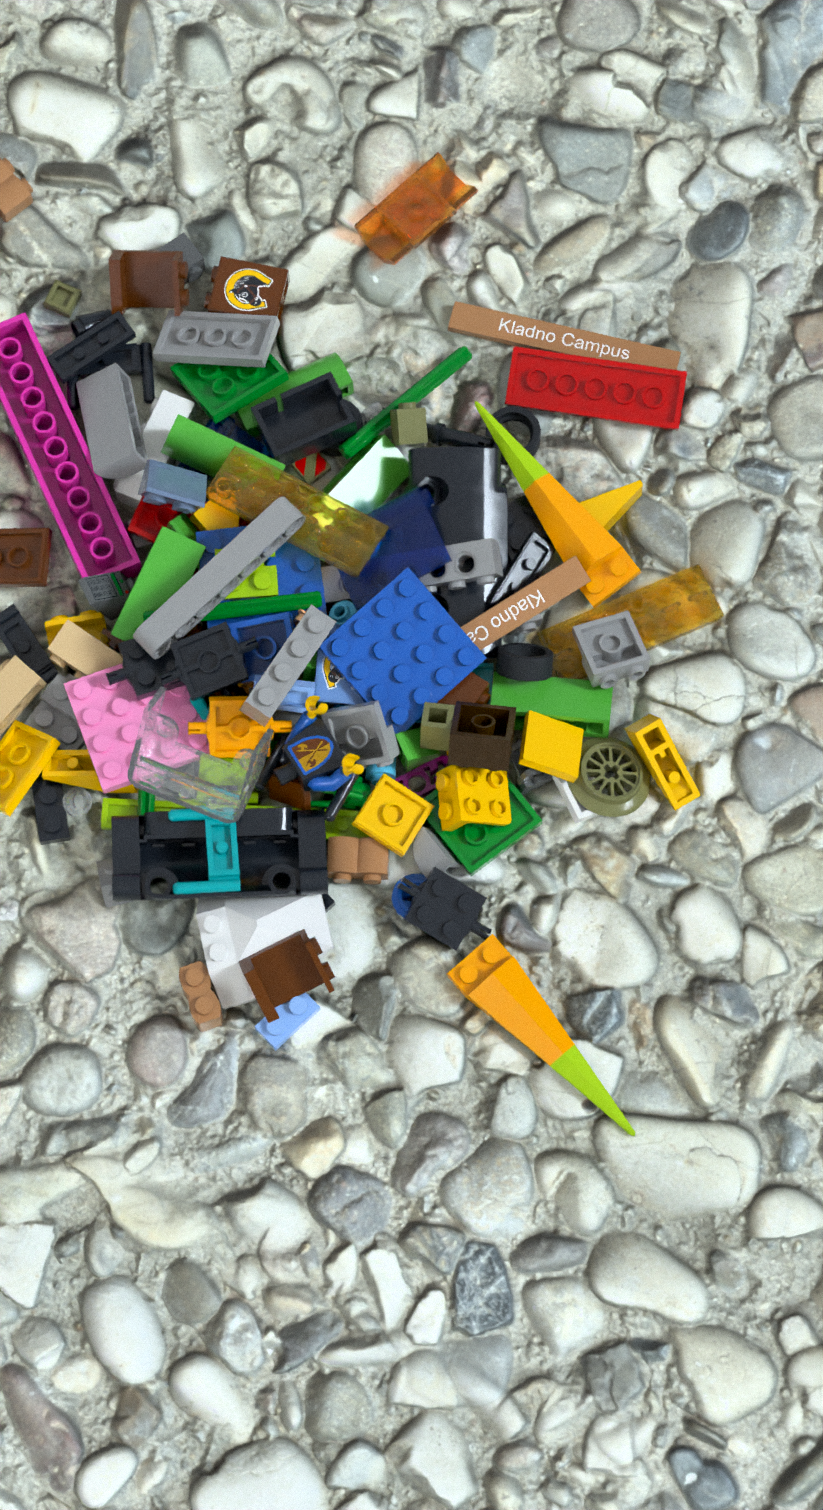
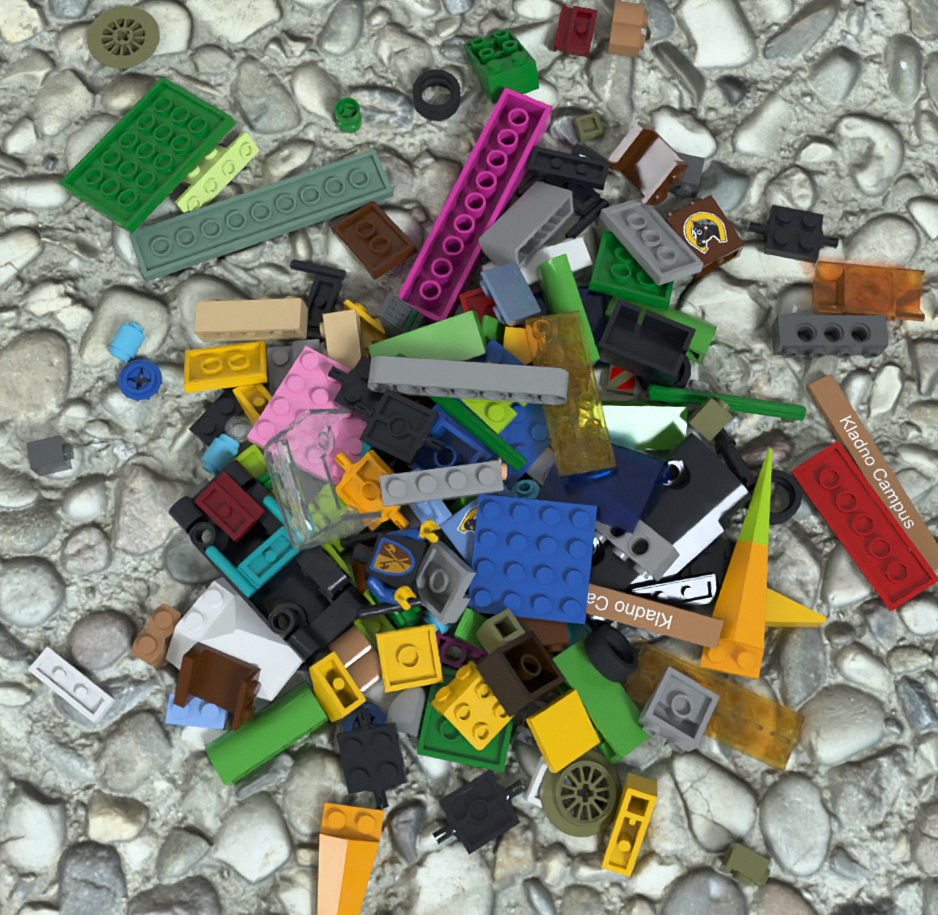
camera: 45 degrees right, 0 degrees up
none -> white plate [28,646,116,724]
none -> dark red plate [194,471,267,542]
none -> medium azure brick [201,433,240,476]
none -> bright green brick [205,681,330,786]
none -> yellow slope [309,651,367,723]
none -> black plate [432,769,526,855]
none -> olive brick [718,843,770,886]
none -> black plate [748,205,839,263]
none -> dark grey brick [772,315,888,358]

